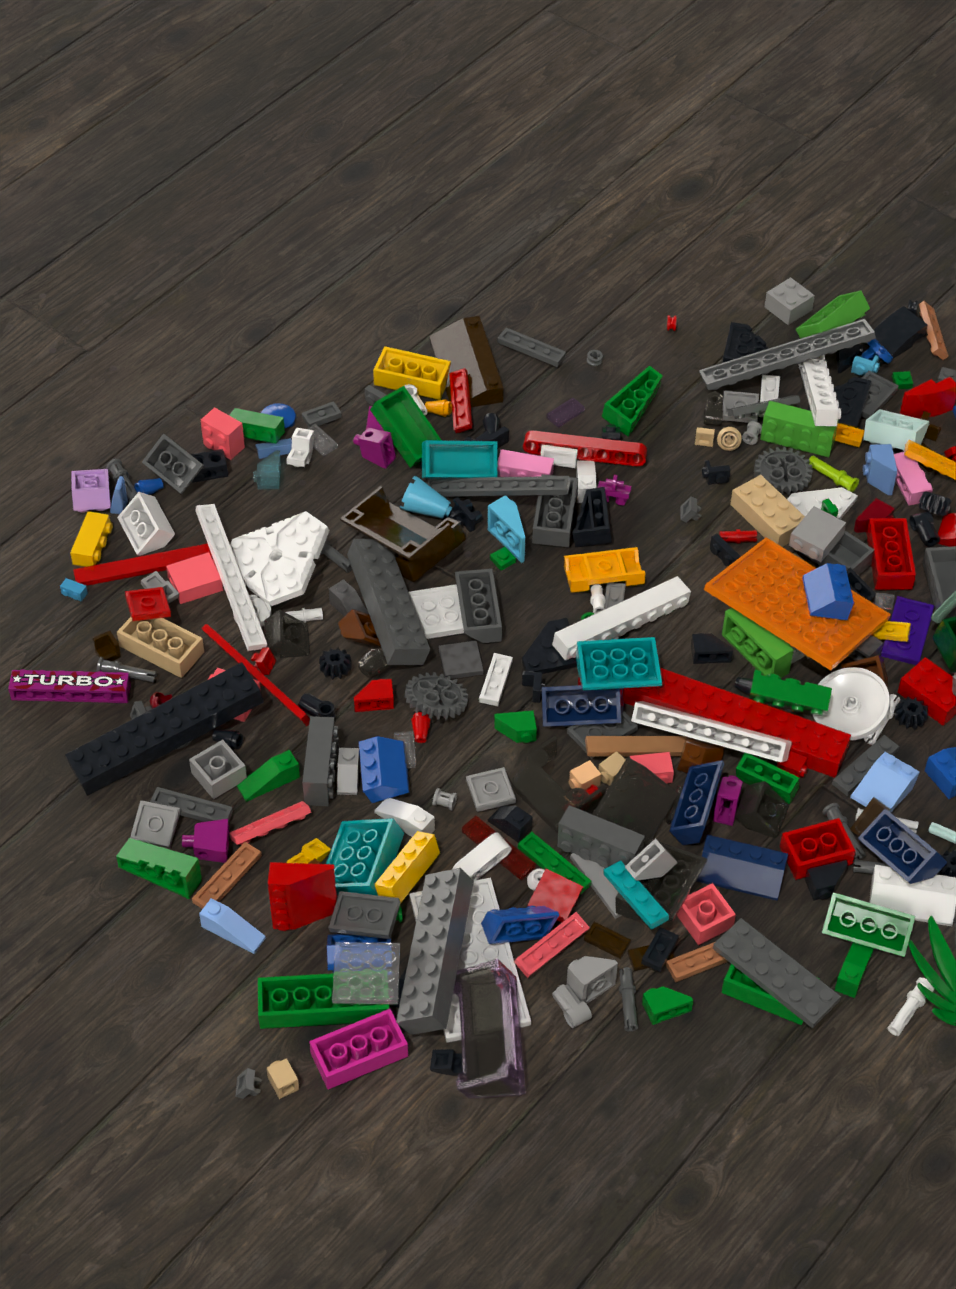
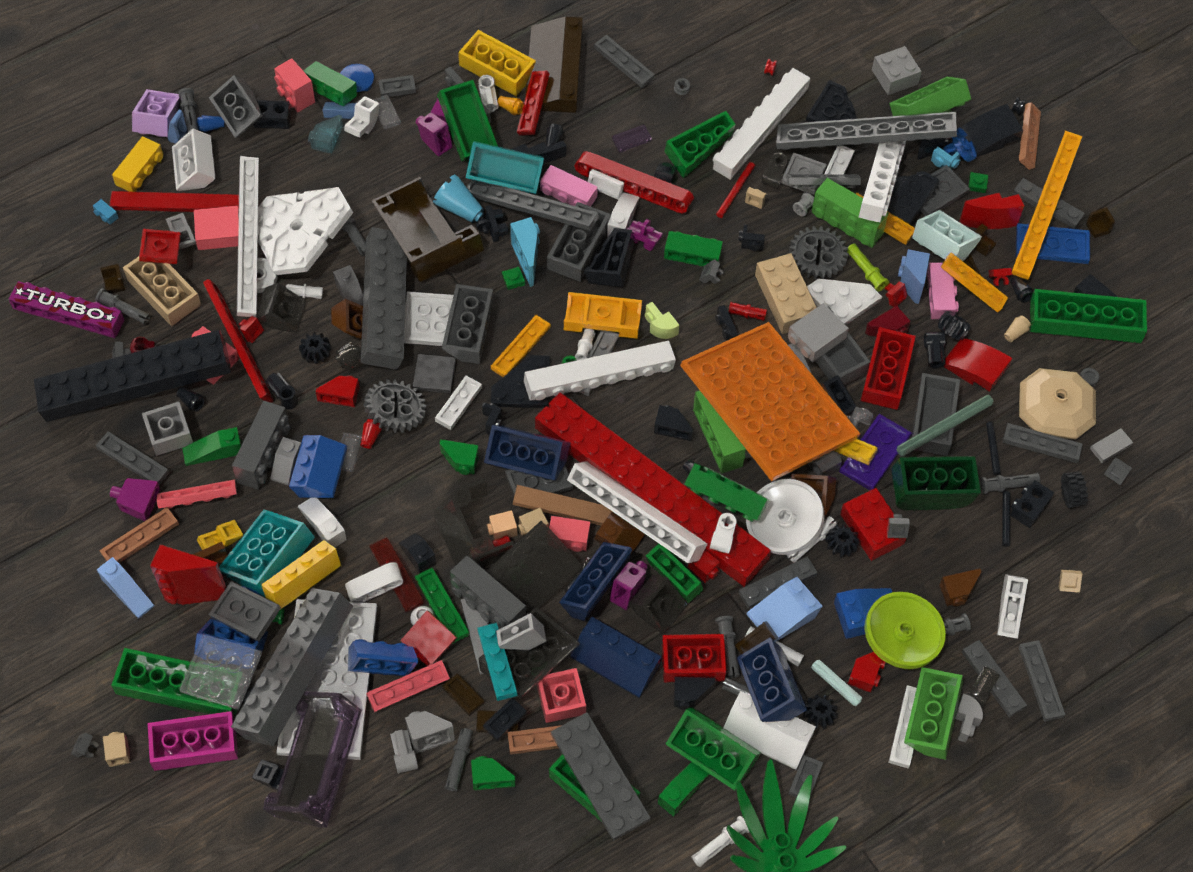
camera: 15 degrees right, 10 degrees up
green wedge [116,838,202,899] -> none
light grey plate [130,800,181,848] -> none
light grey bush [432,788,457,811] -> none
light grey plate [466,767,516,812] -> none
teal slope [576,637,662,690] -> none
tan cone [717,427,742,451] -> none
blue slope [802,563,854,620] -> none
green plate [821,498,838,517] -> none
none -> light orange tile [491,315,551,377]
none -> yellowish green brick [645,302,679,339]
none -> green brick [664,231,723,267]
none -> white piece [710,513,736,554]
none -> white brick [713,68,810,180]
none -> red bar [716,162,755,218]
none -> red tile [884,281,907,307]

